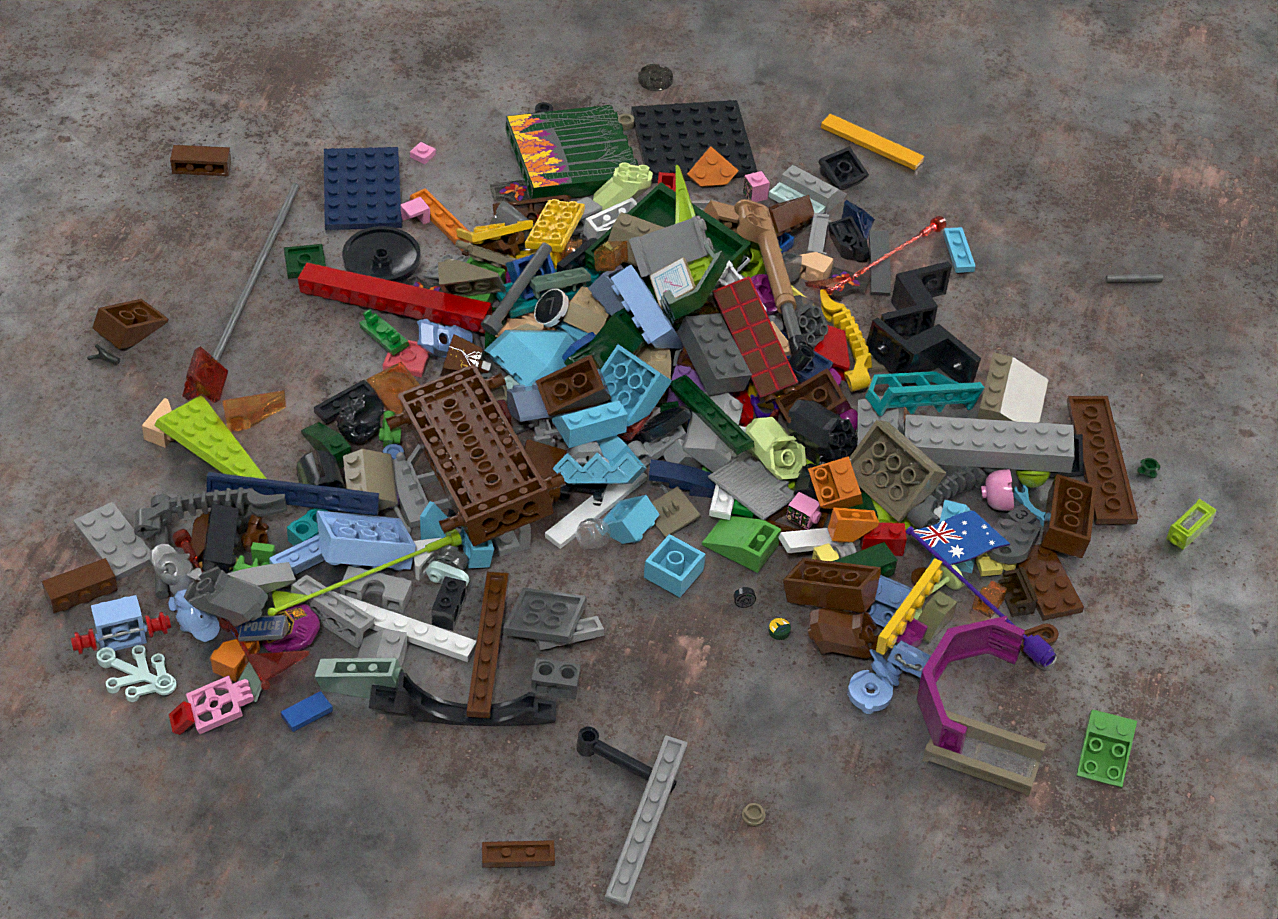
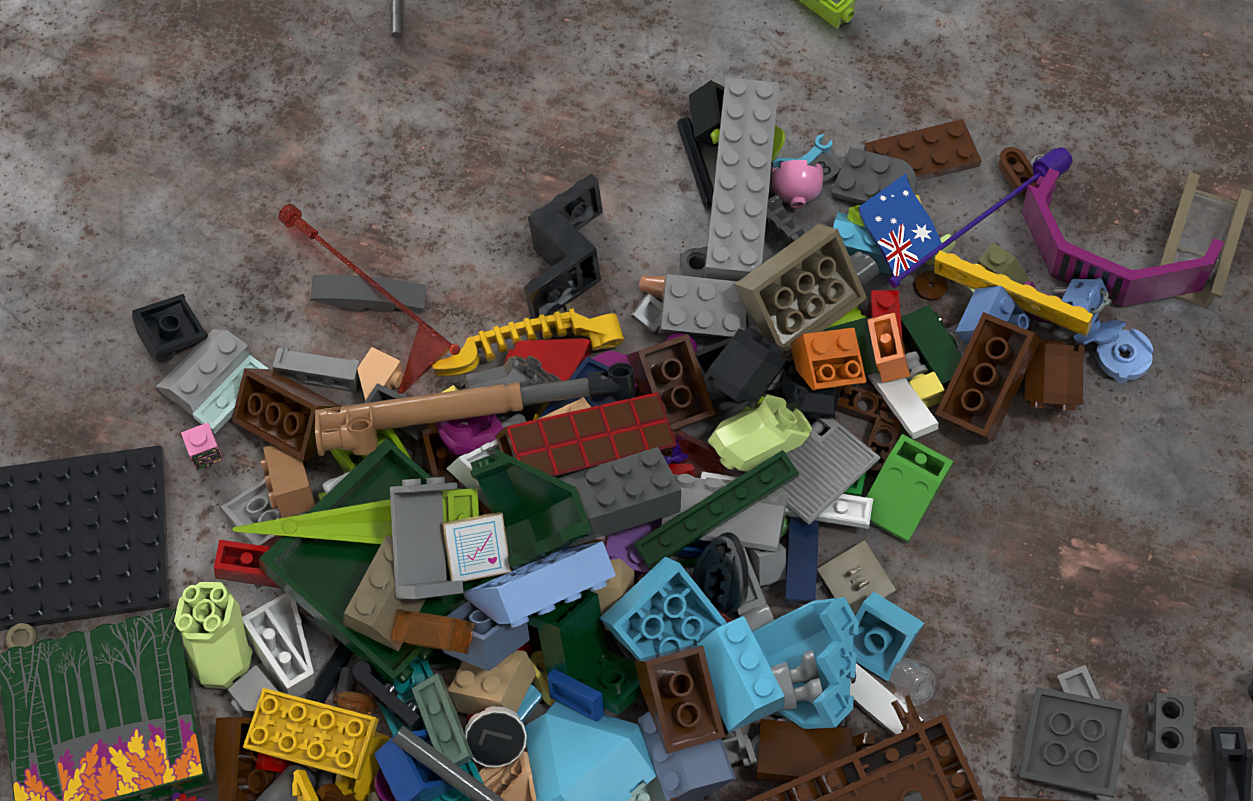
camera: 85 degrees left, 15 degrees up
medium azure brick [644,534,706,598] -> none
orange plate [686,146,739,187] -> none
tile [733,587,756,608] -> none
dark green tile [768,618,791,640] -> none
bright pink brick [786,492,822,530] -> none
light orange tile [821,114,924,170] -> none
clear smoke tile [825,267,870,302] -> none
black piece [828,216,870,261] -> none
dark blue slope [842,199,875,240] -> none
teal plate [865,371,985,416] -> none
black bracket [881,261,952,340] -> none
medium azure plate [943,227,976,273] -> none
clear orange brick [972,581,1007,619] -> none
slope [977,352,1048,423] -> none
dark brown hinge [997,567,1038,617] -> none
reddish brown brick [1041,474,1097,558] -> none
reddish brown plate [1067,396,1138,524] -> none
bright green slope [1076,709,1137,788] -> none
dark green plate [1137,458,1161,478] -> none

